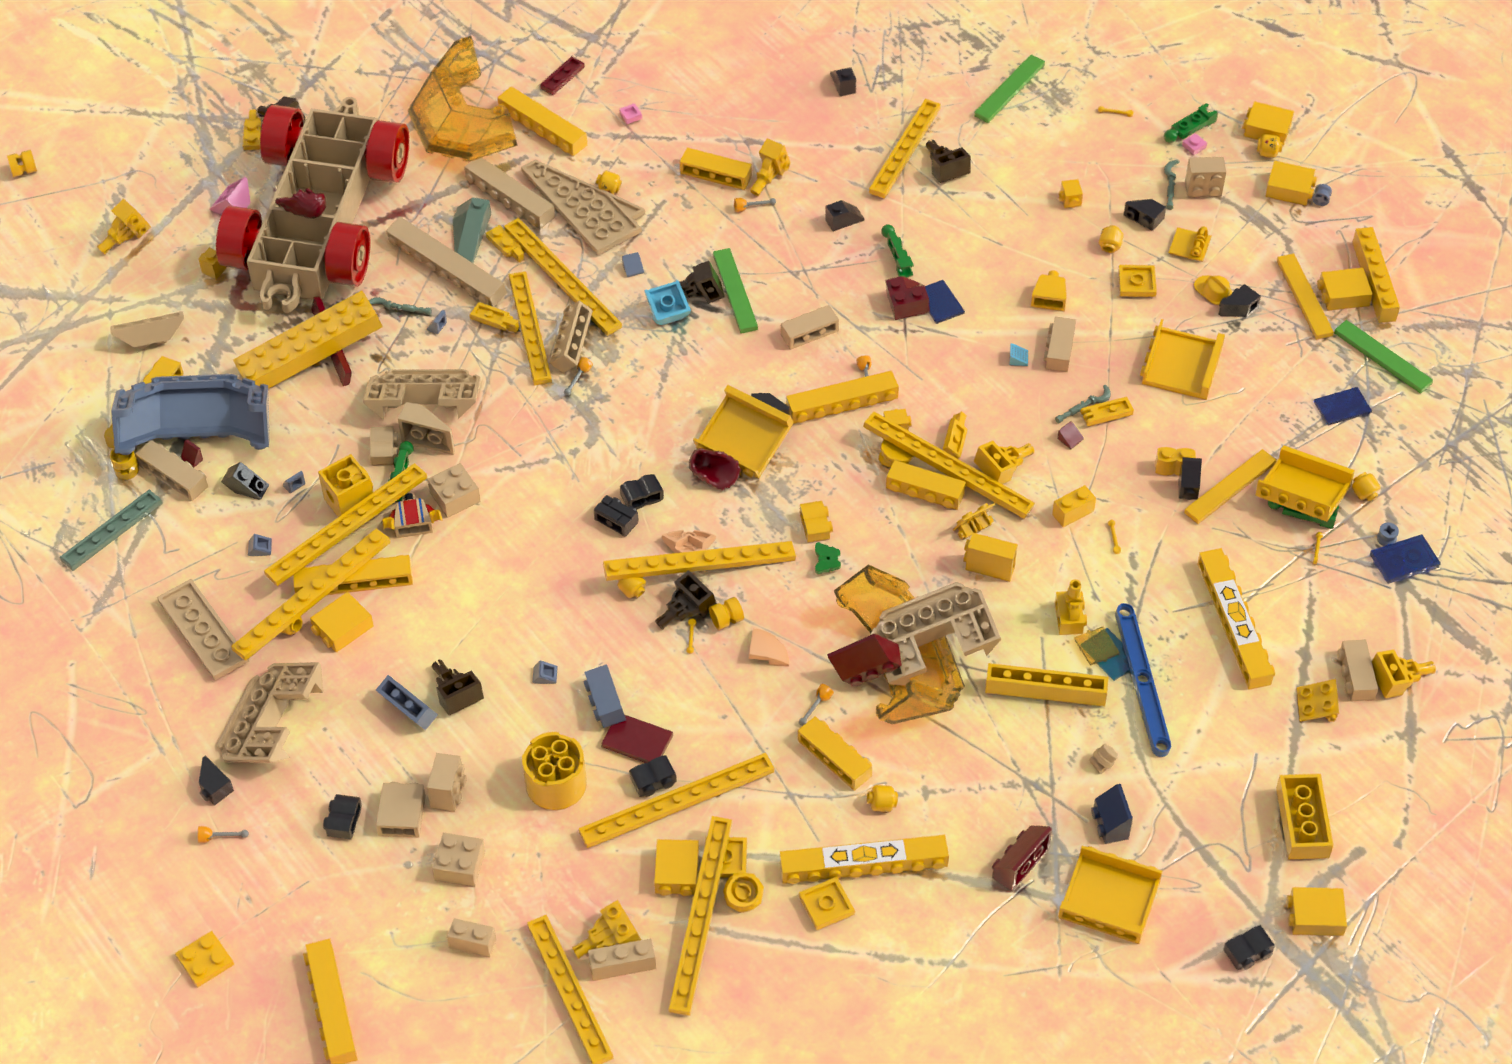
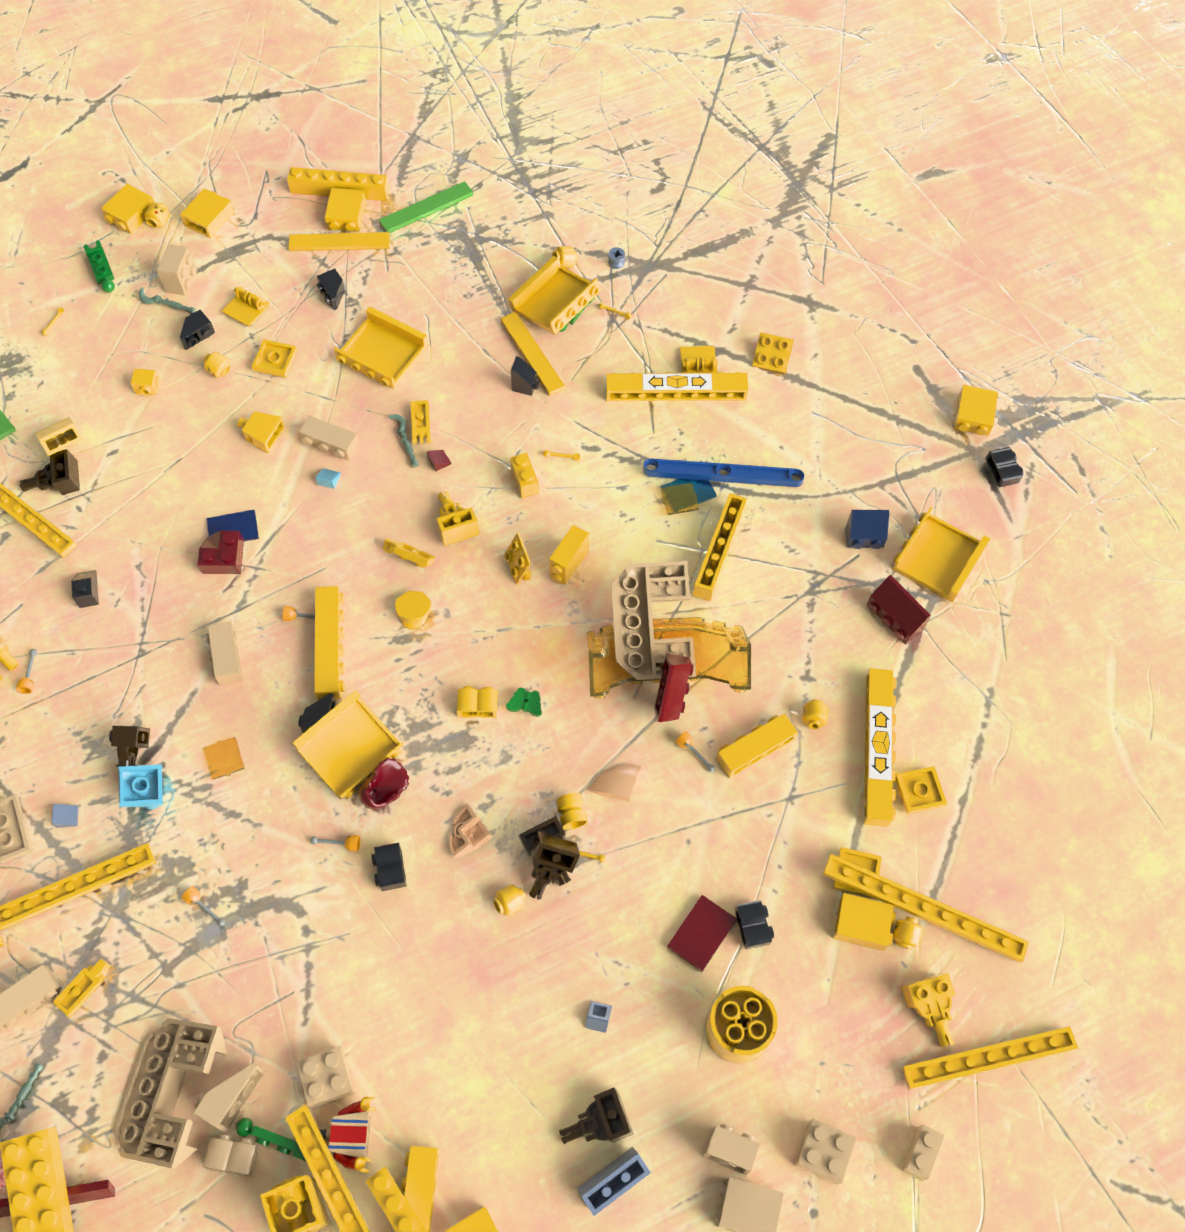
camera: 80 degrees left, 10 degrees up
sand blue slope [427,310,447,334] -> none
yellow tile [508,271,552,386] -> none
tan brick [550,300,593,373] -> none
yellow plate [579,752,775,849] -> none
sand blue brick [583,664,626,728] -> none
tan brick [588,938,656,981] -> none
black brick [594,495,639,536] -> none
yellow plate [603,541,796,581] -> none
bright green tile [713,248,758,334] -> none
yellow hat [723,873,764,912] -> none
yellow plate [863,411,1035,519] -> none
green plate [881,224,914,278] -> none
yellow brick [883,409,912,430] -> none
yellow brick [886,460,966,510] -> none
yellow brick [1055,579,1087,635] -> none
tan piece [1089,743,1118,774] -> none
yellow brick [1155,447,1196,476] -> none
bright pink plate [1182,133,1207,155] -> none
yellow piece [1194,275,1232,305] -> none
yellow brick [1276,774,1334,860] -> none
sand blue wheel [1312,184,1332,206] -> none
clear blue piece [1313,387,1372,426] -> none
tan brick [1337,639,1378,701] -> none
clear blue tile [1370,534,1441,584] -> none
yellow brick [1372,649,1436,698] -> none
none -> yellow brick [36,417,83,456]
none -> clear yellow piece [203,737,245,780]
none -> hinge [310,835,361,852]
none -> dark brown brick [529,831,580,900]
none -> yellow hinge [680,346,718,373]
none -> yellow head [893,916,923,950]

